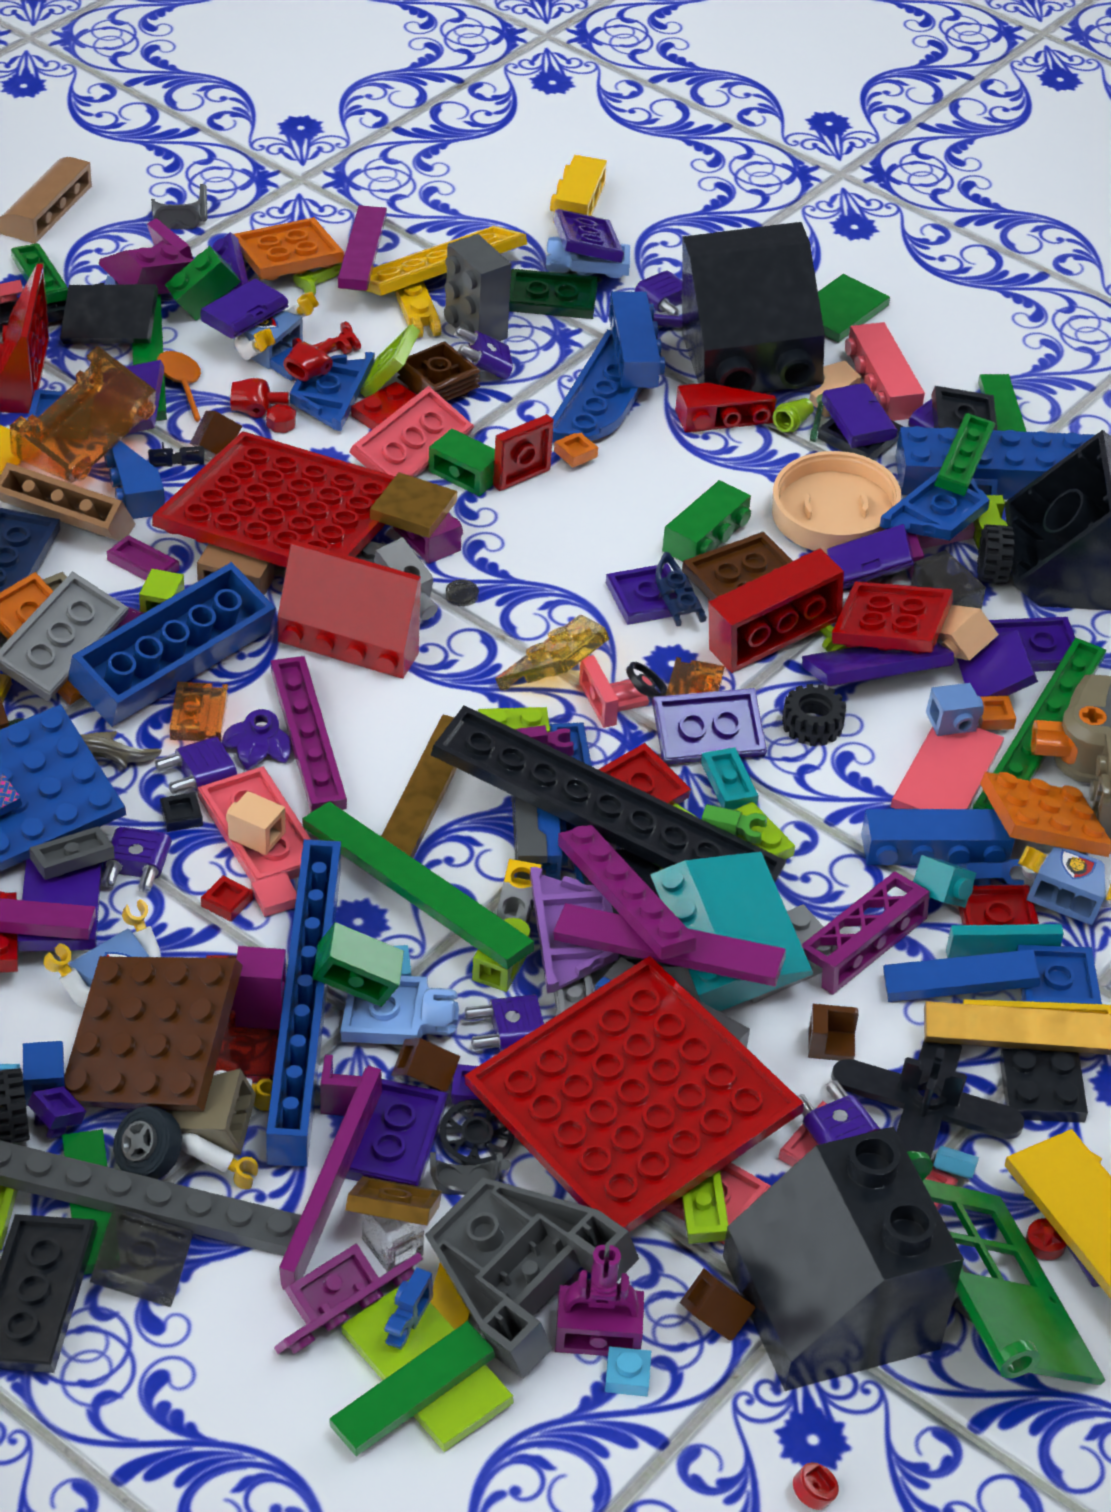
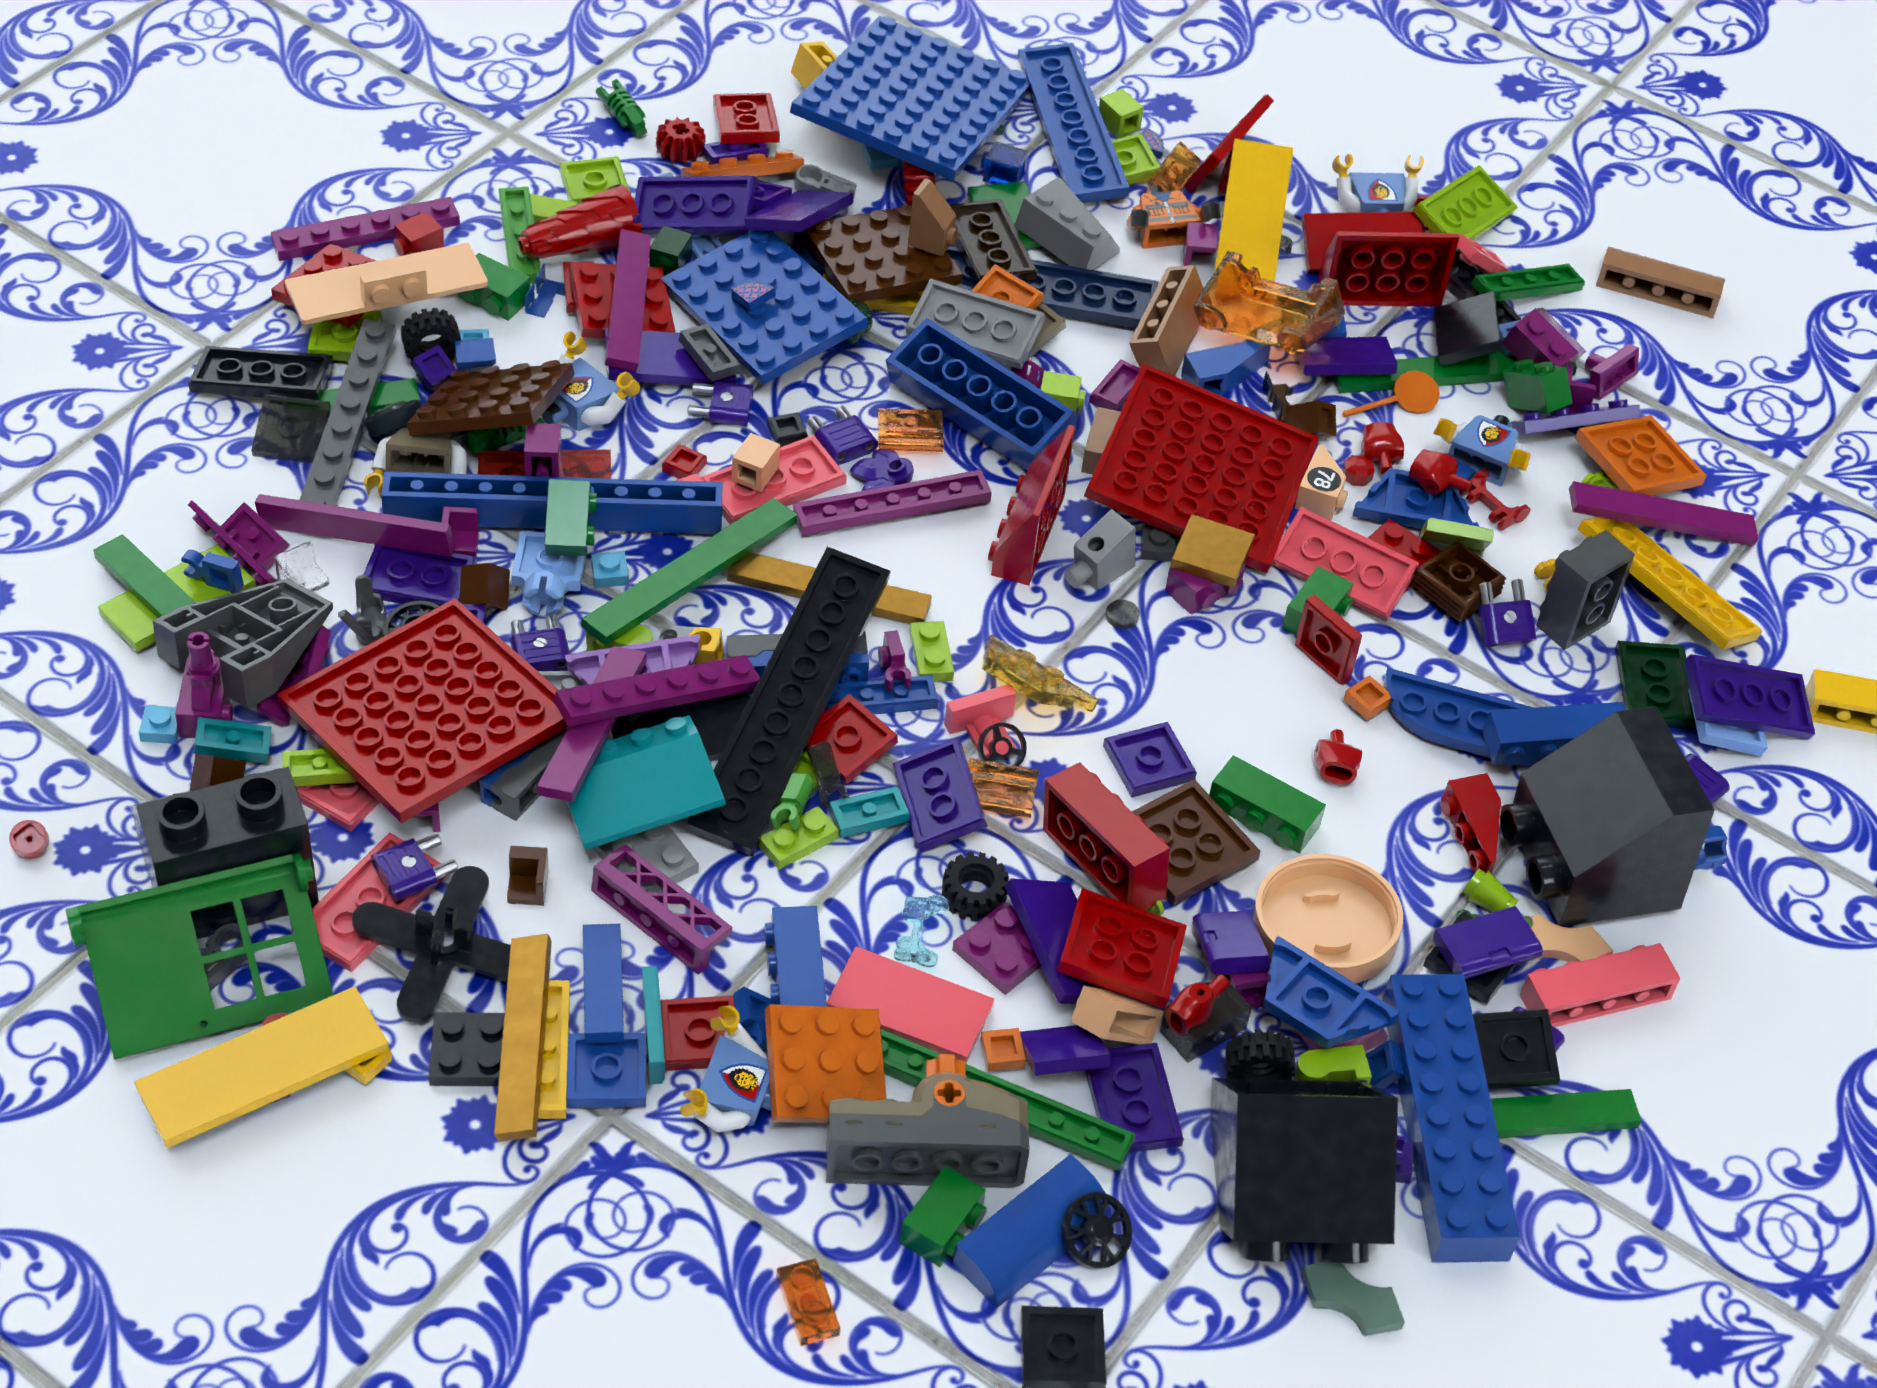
camera: 85 degrees right, 5 degrees up
dark tan piece [81,731,162,769] -> none
dark grey helmet [151,184,208,229] -> none
dark purple piece [200,278,289,339] -> none
pearl gold tile [345,1176,442,1226] -> none
dark blue piece [655,552,707,627] -> none
green tile [818,273,890,342] -> none
teal brick [913,855,977,908] -> none
medium blue brick [926,683,984,736] -> none
medium azure tile [933,1146,979,1179] -> none
green tile [934,413,996,496] -> none
none -> teal plate [193,717,272,763]
none -> clear smoke bar [807,742,849,808]
none -> clear light blue piece [894,895,949,967]
none -> magenta plate [952,901,1042,995]
none -> red piece [1165,974,1230,1036]
none -> light nougat slope [1294,444,1348,521]
none -> red piece [1314,729,1362,785]

